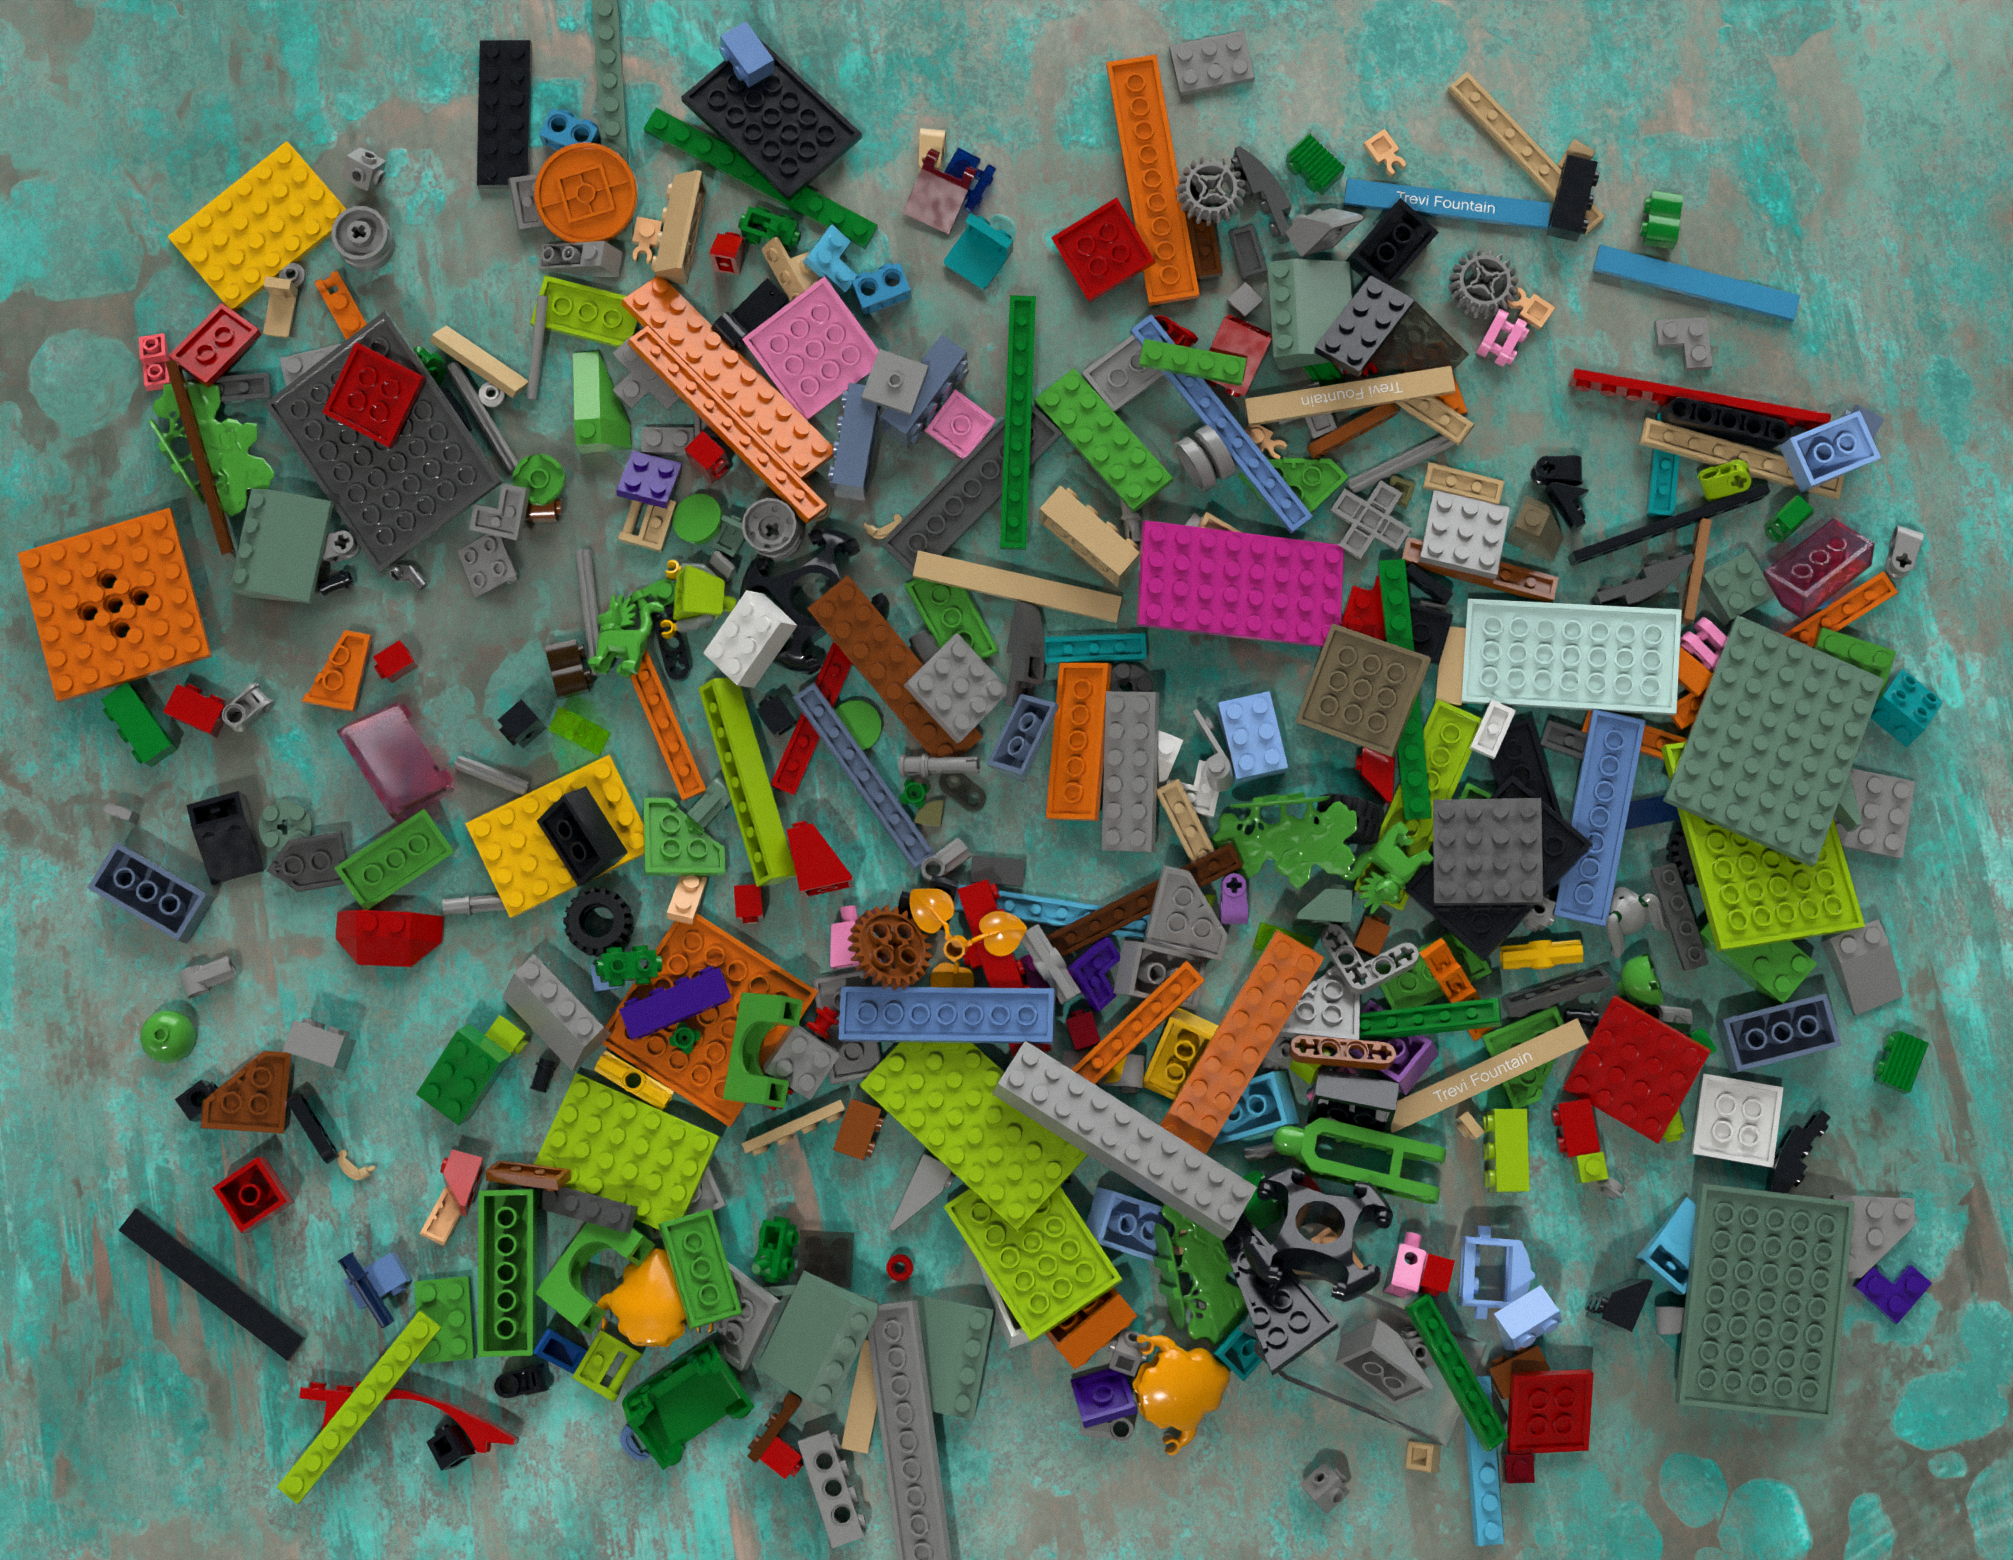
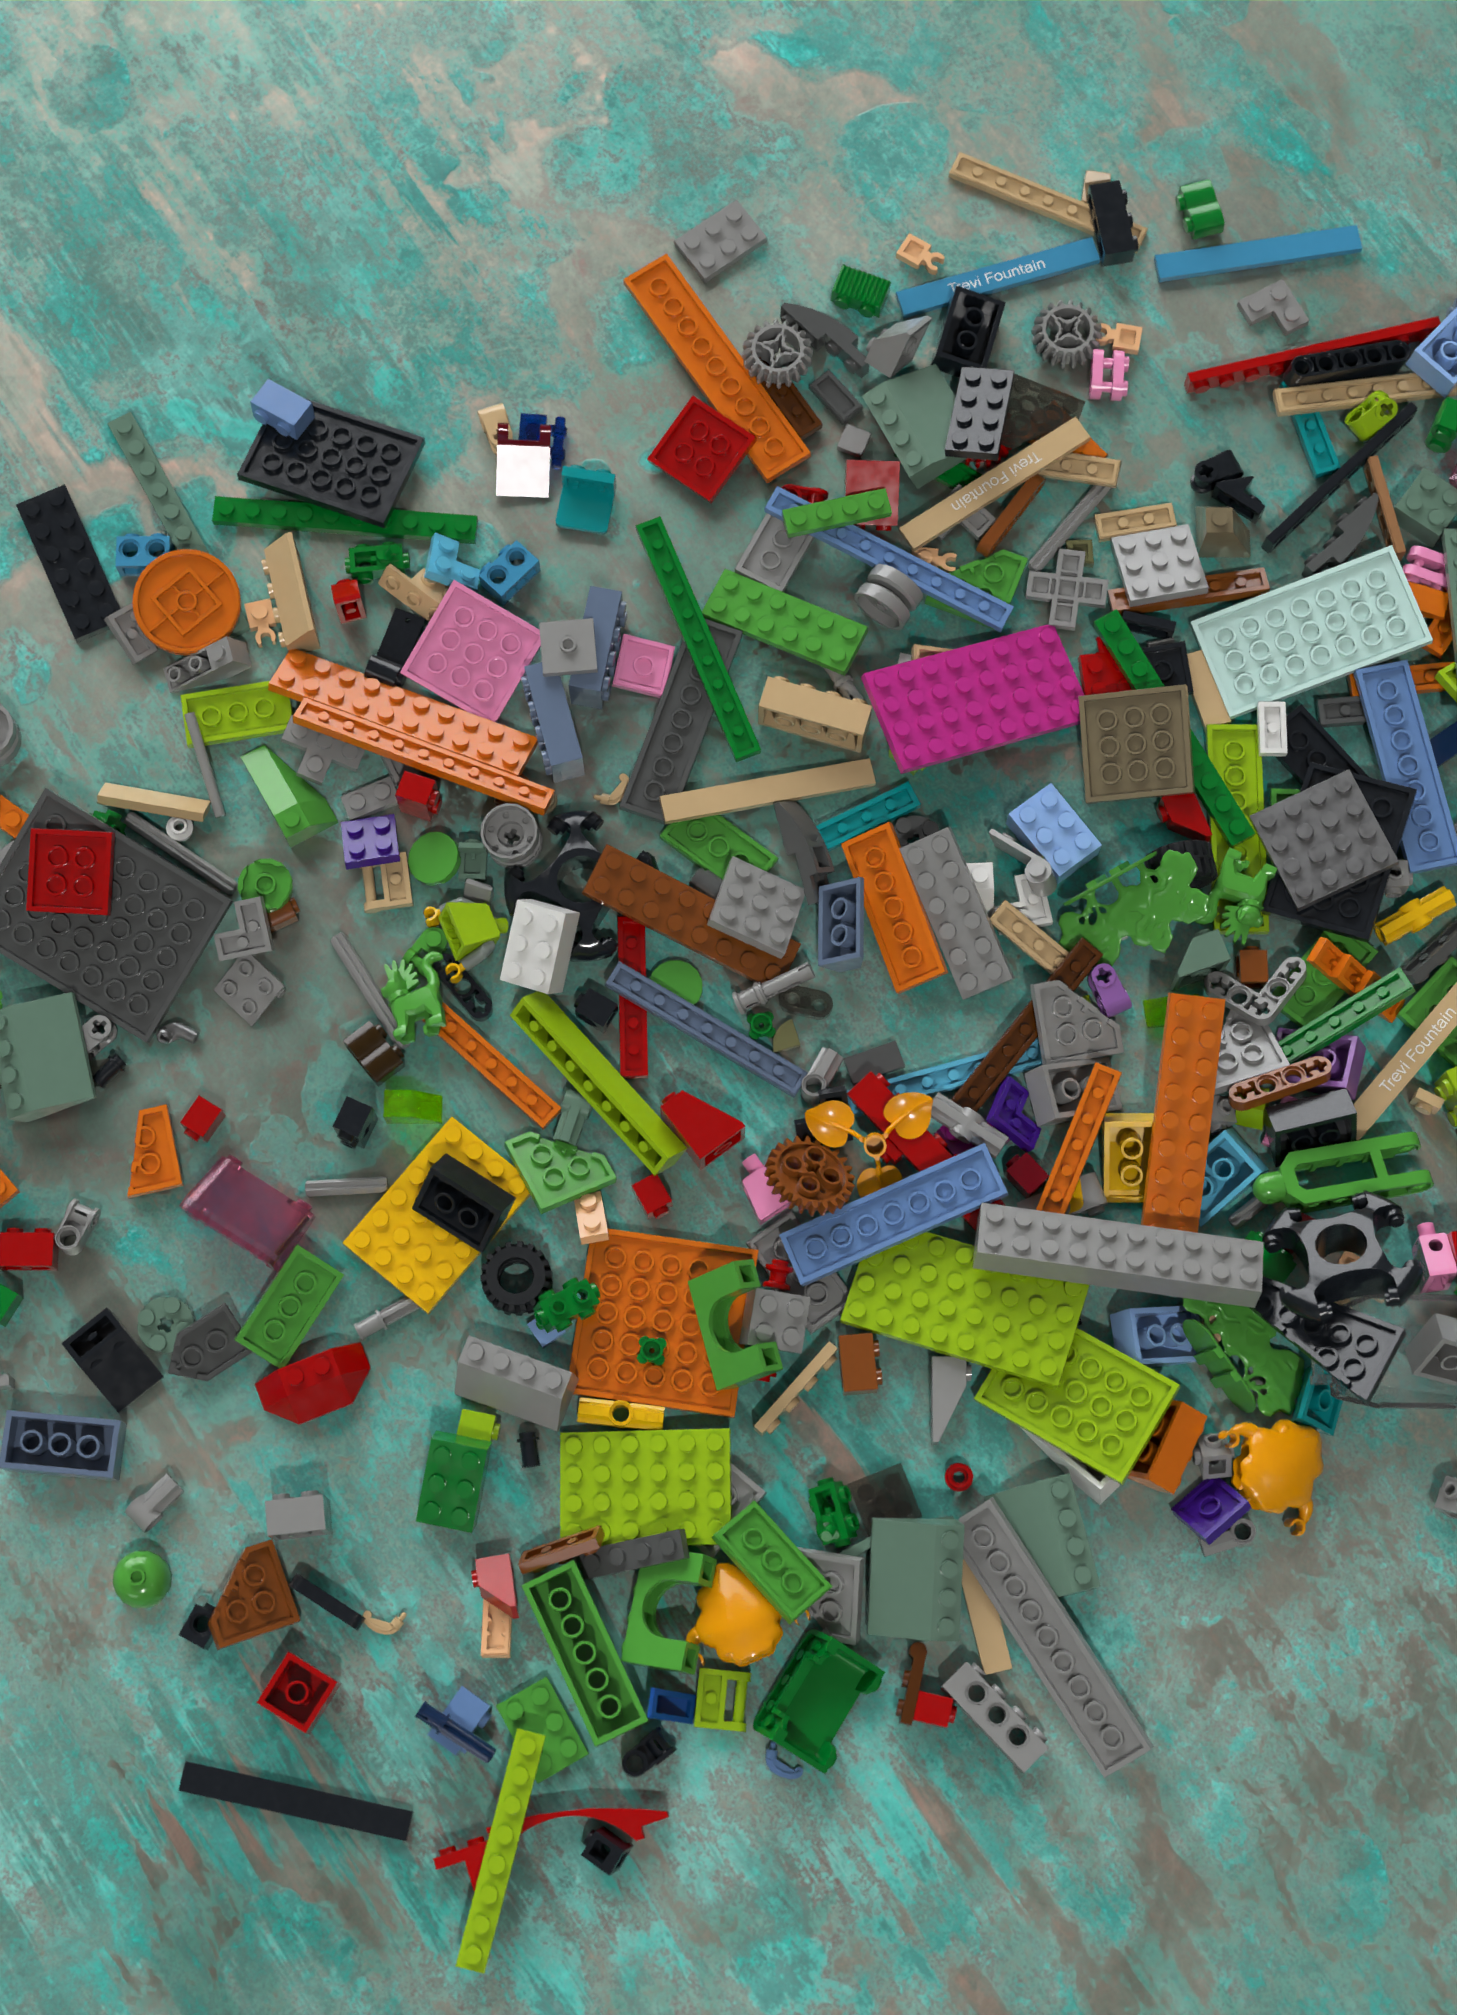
camera: 25 degrees left, 5 degrees down
dark purple brick [619,966,734,1041] -> none

